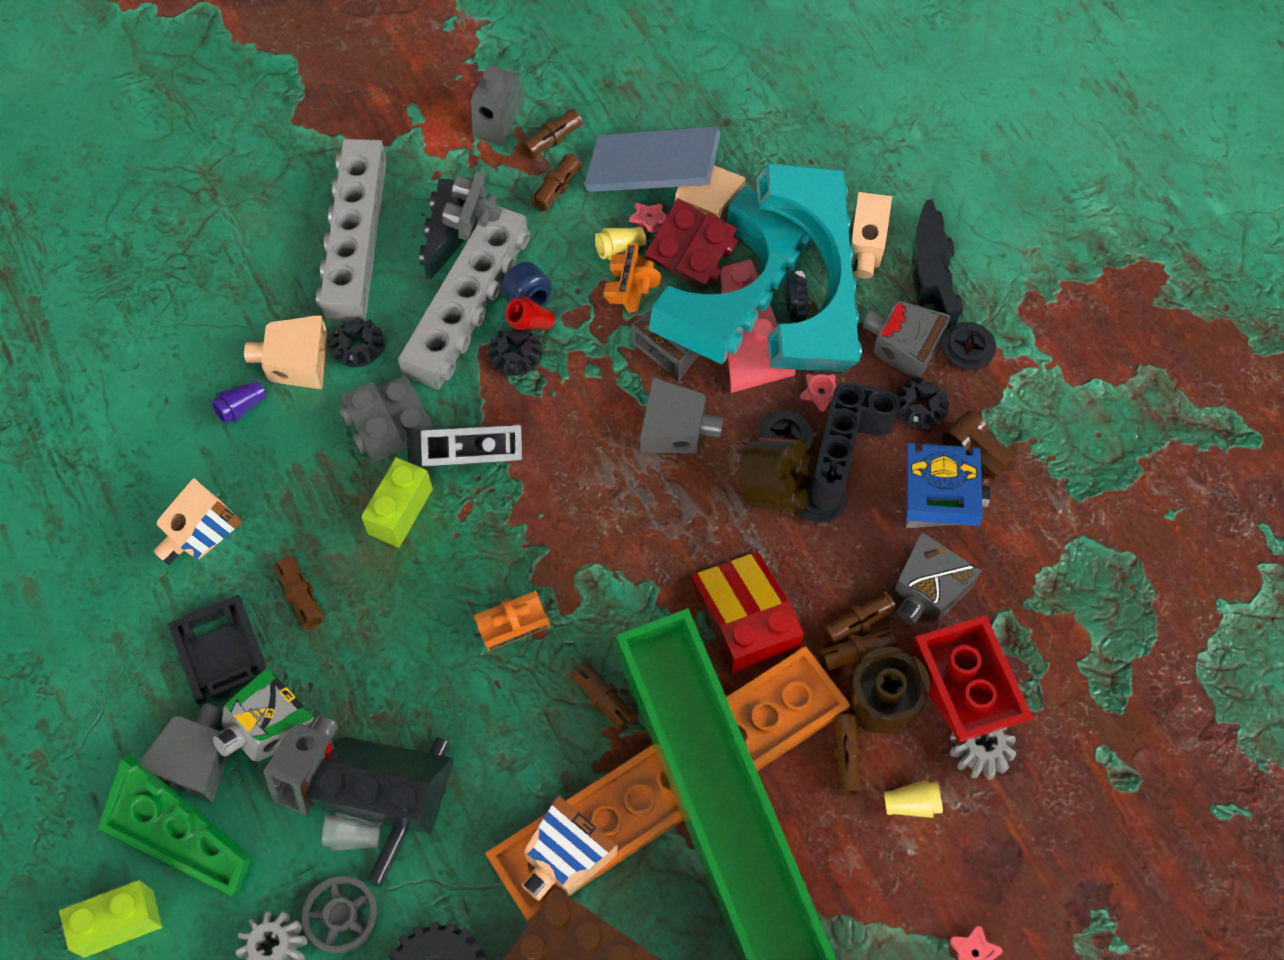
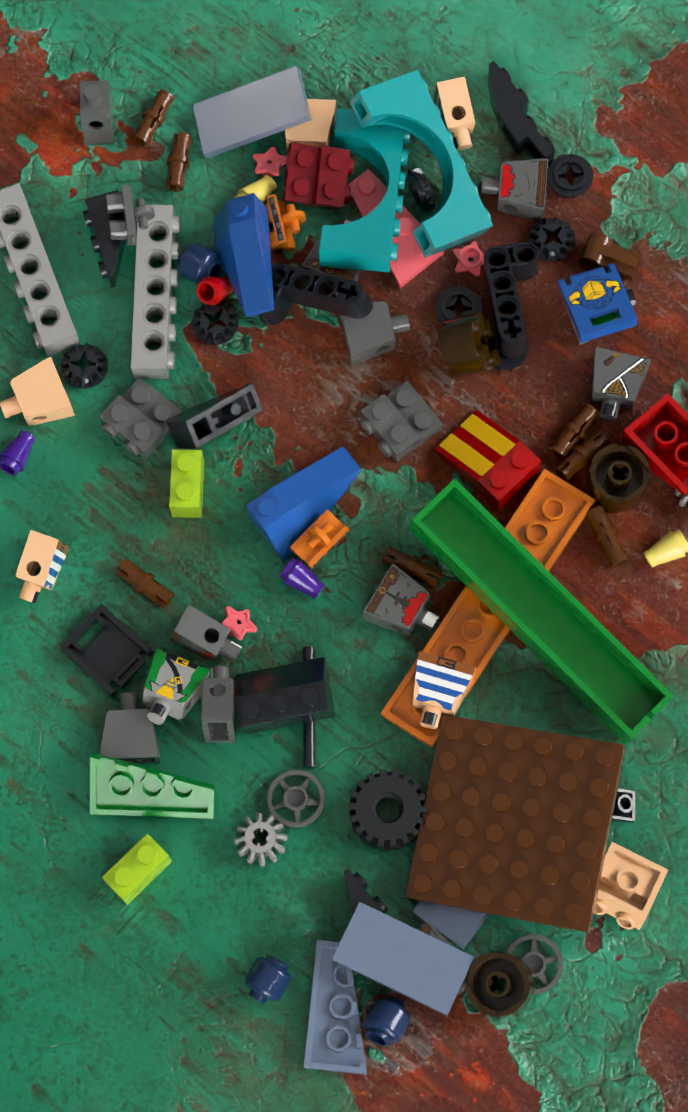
camera: 20 degrees left, 10 degrees up
clear cone [321,811,381,851] -> none
none -> dark grey torso [170,605,242,663]
none -> blue wedge [213,193,274,317]
none -> coral plate [221,606,257,640]
none -> blue wedge [246,446,361,562]
none -> black beam [259,263,373,325]
none -> dark purple cone [279,558,325,600]
none -> dark grey plate [359,381,444,463]
none -> dark grey torso [363,564,440,636]

